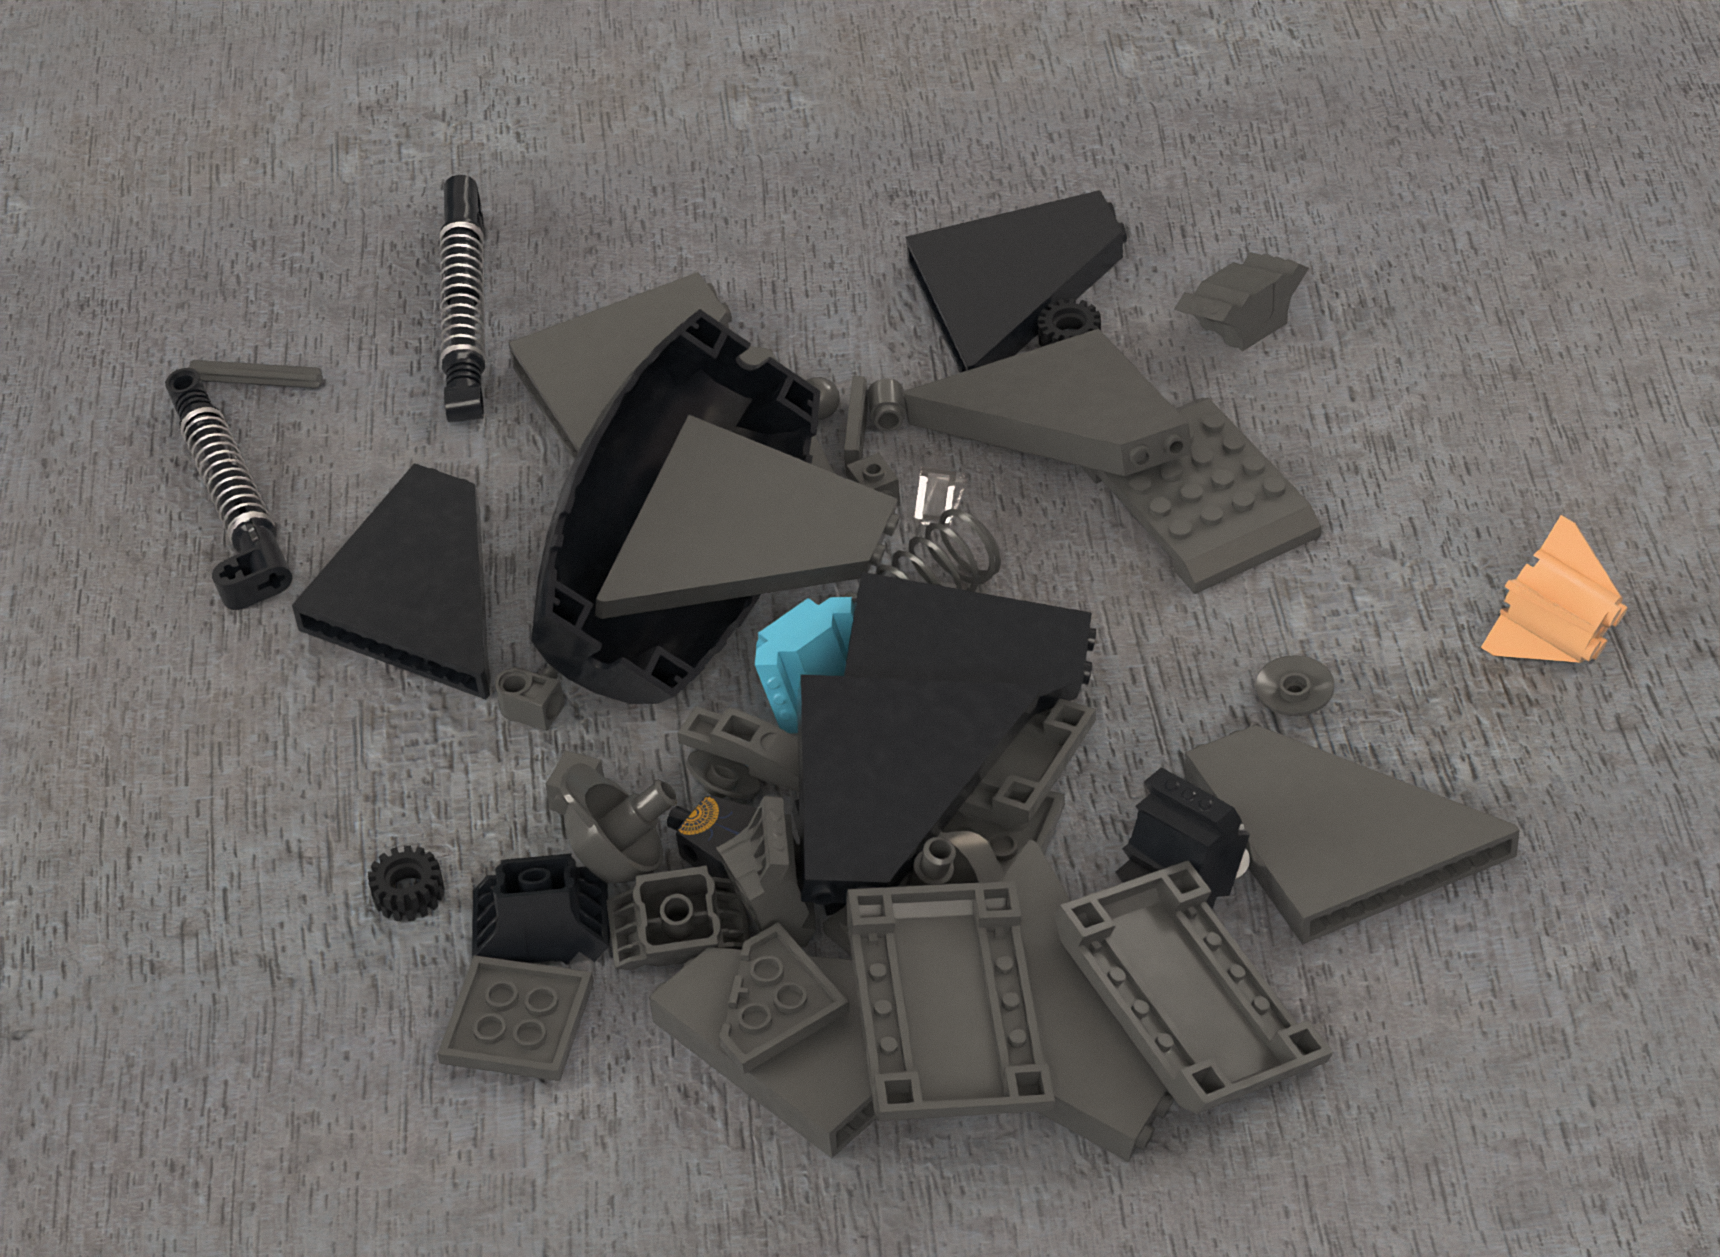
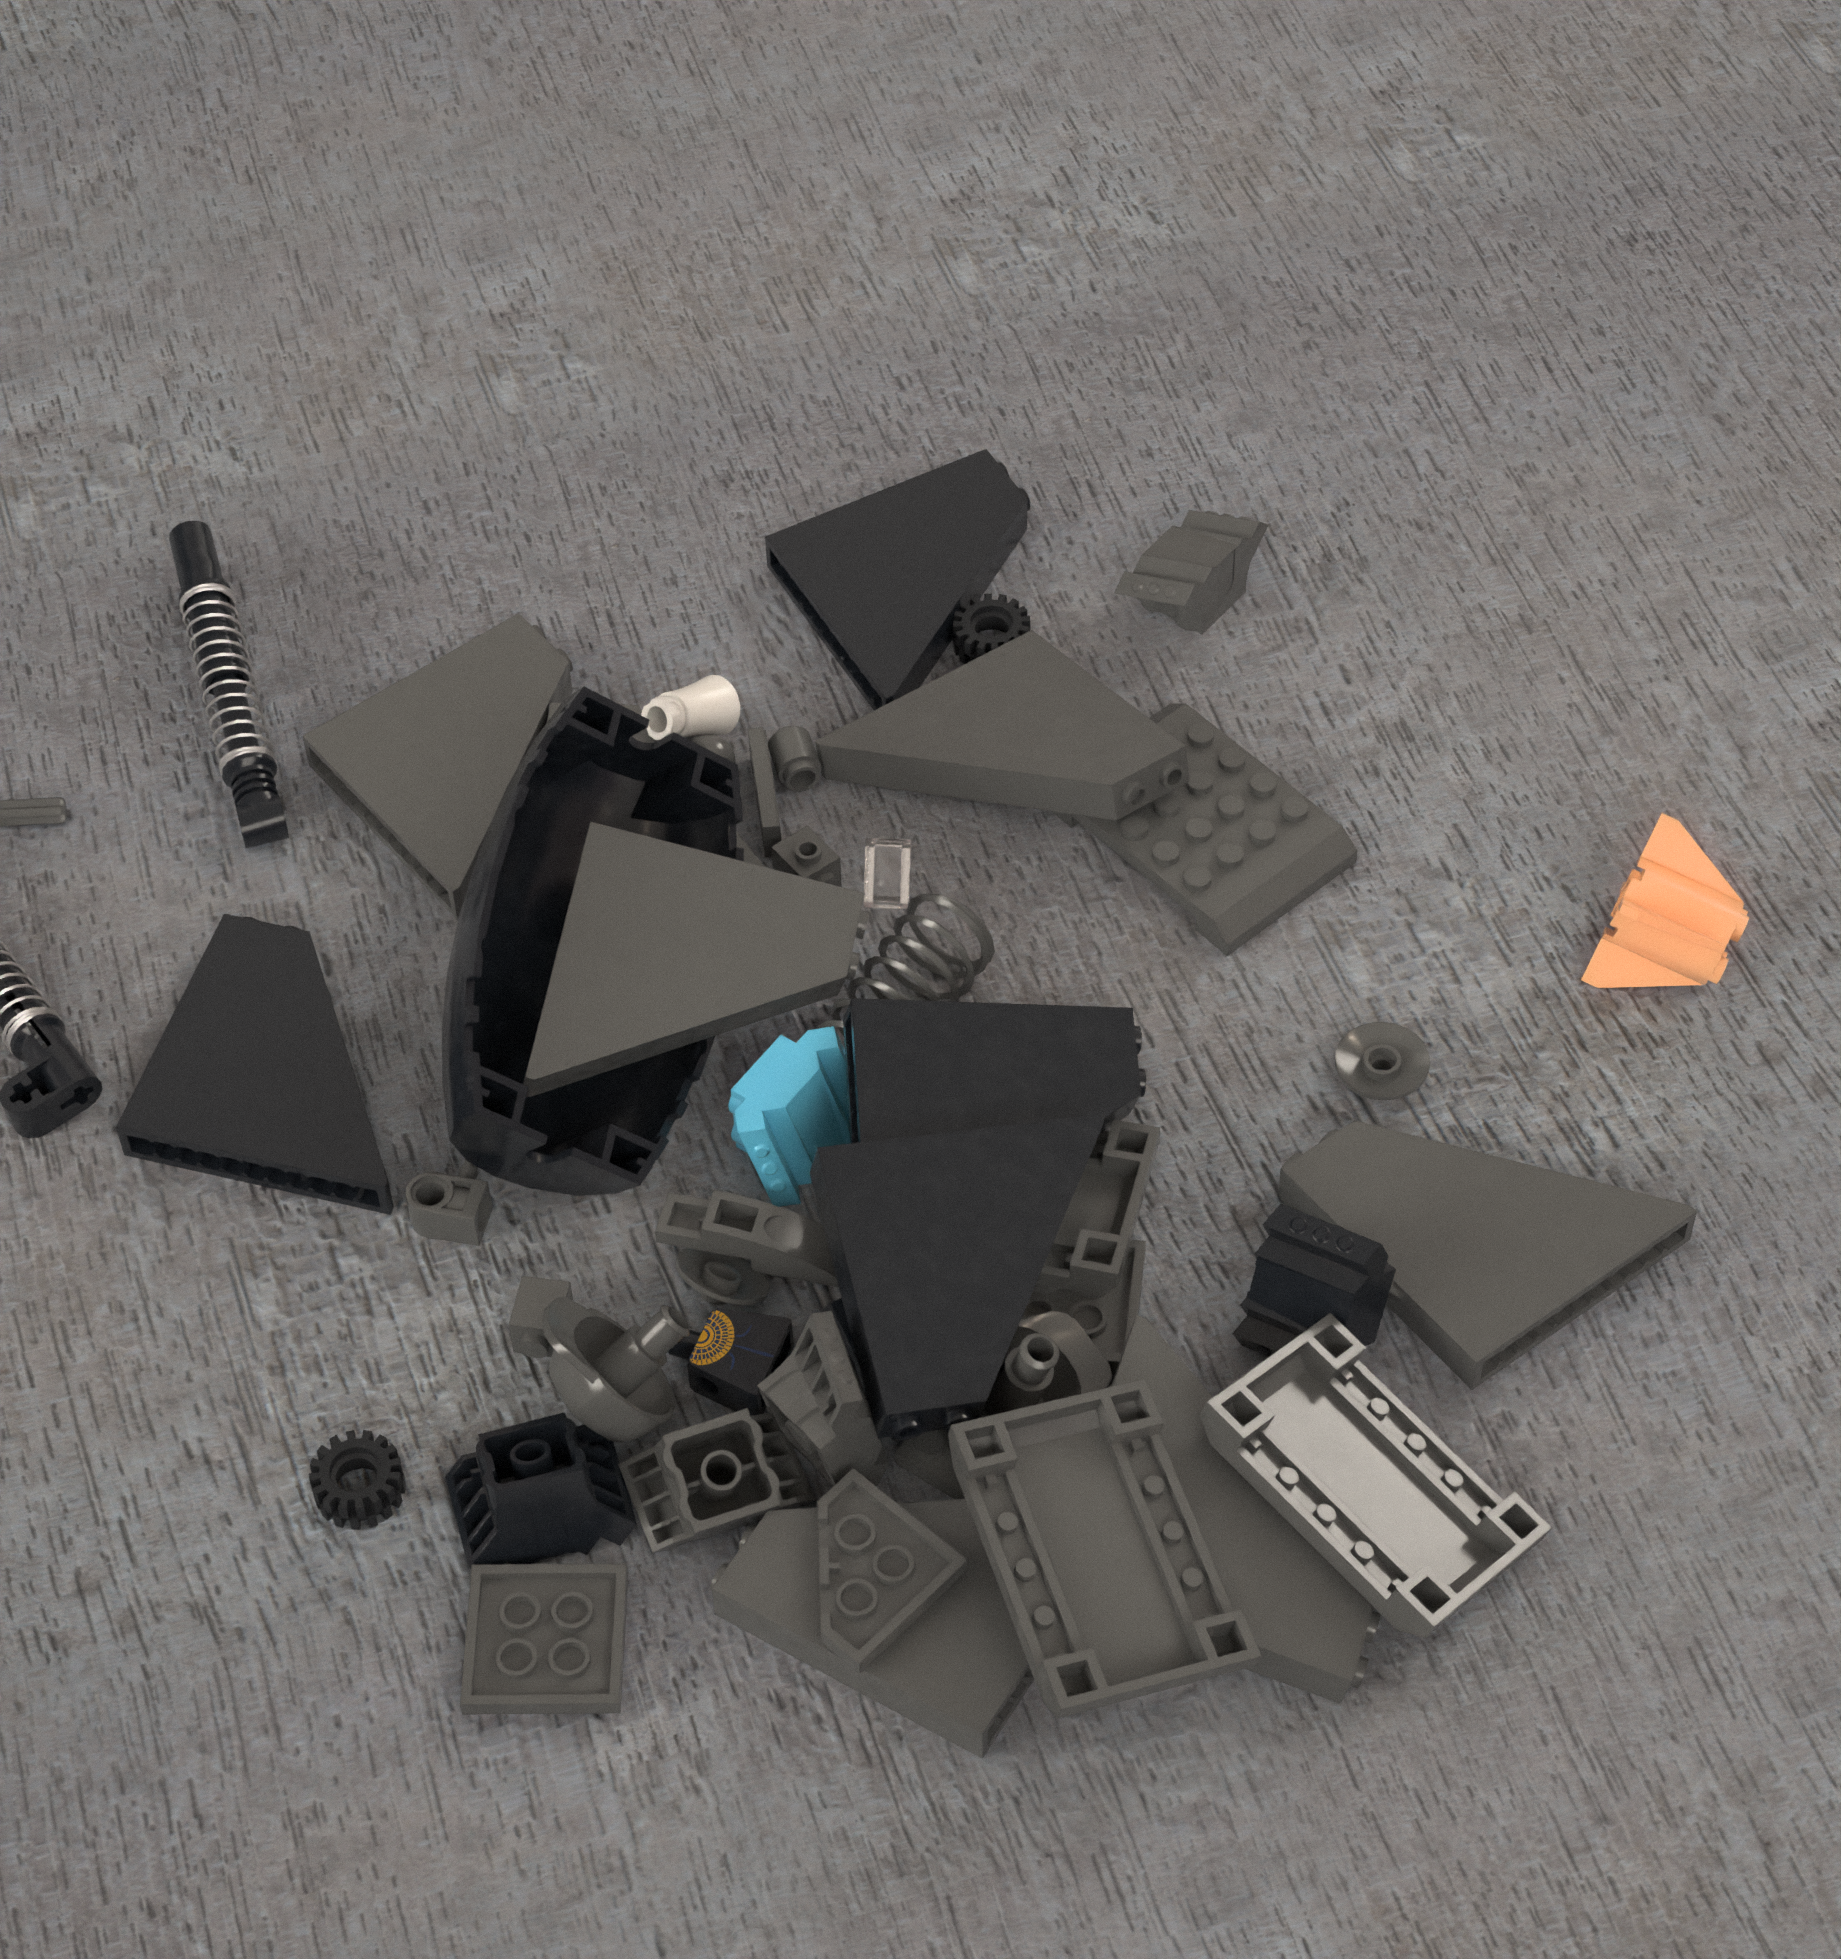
camera: 15 degrees left, 5 degrees up
none -> white plant [641,675,740,740]

